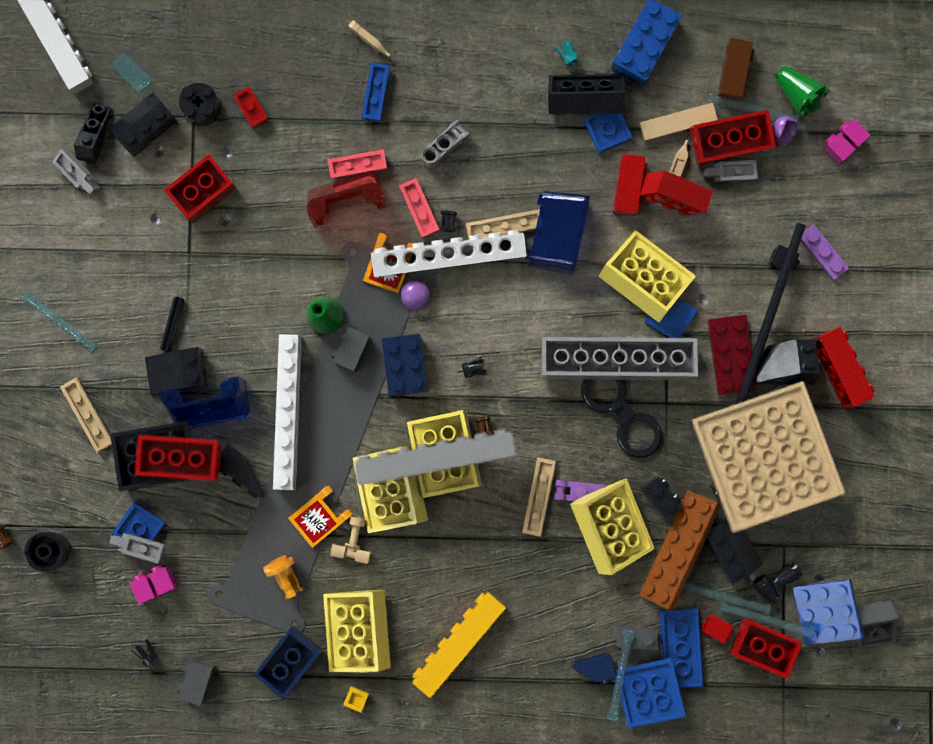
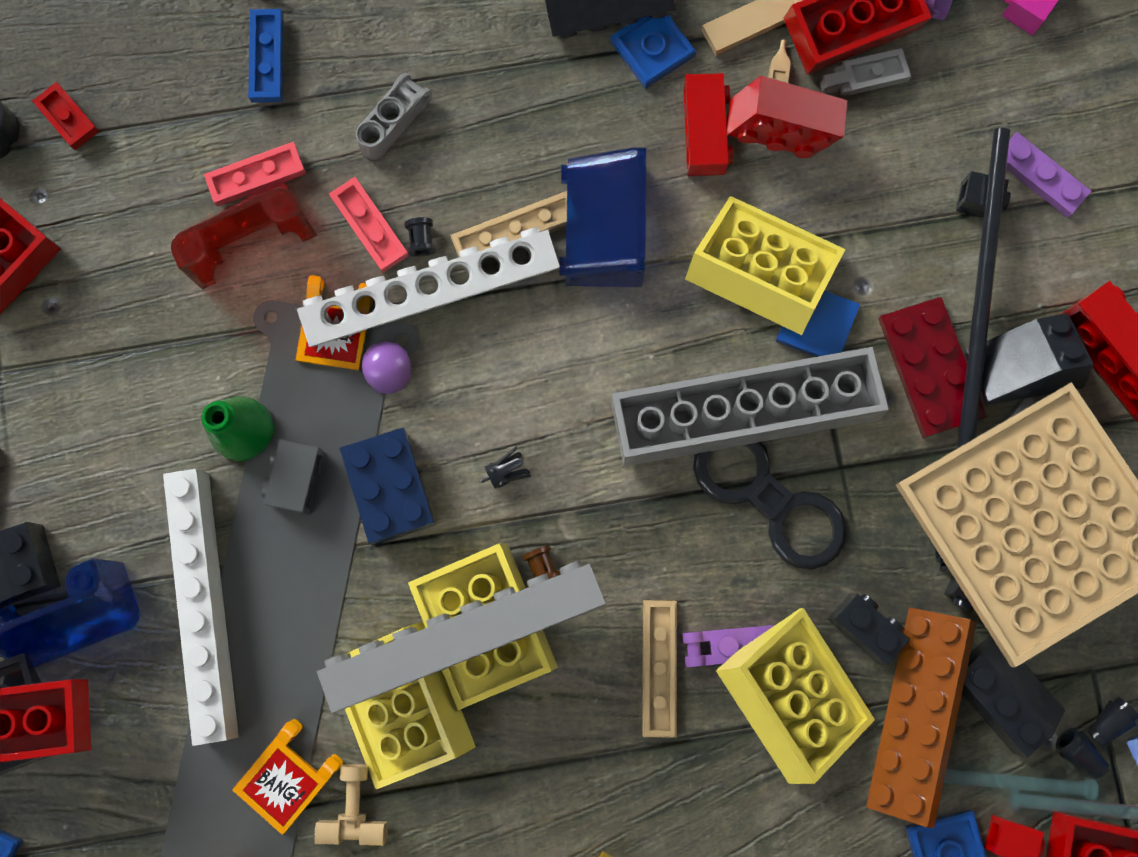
camera: 10 degrees left, 5 degrees down
black slope [219,445,265,498] -> none

